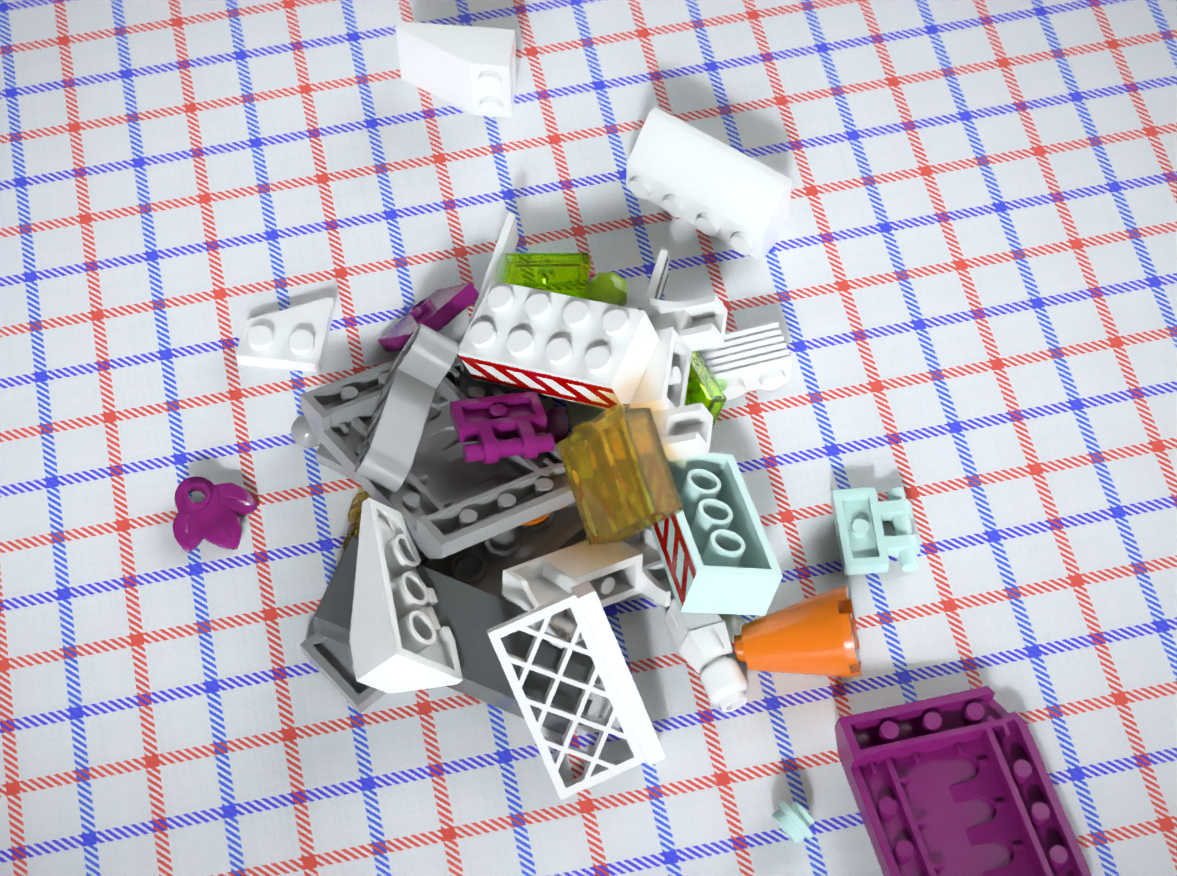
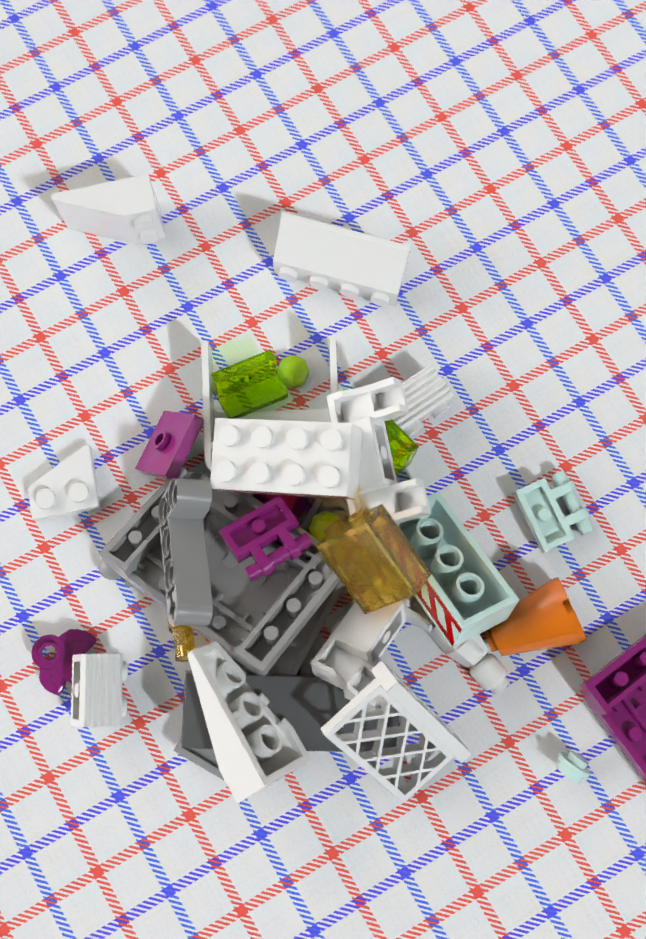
camera: 20 degrees left, 20 degrees up
none -> white brick [70,654,128,727]

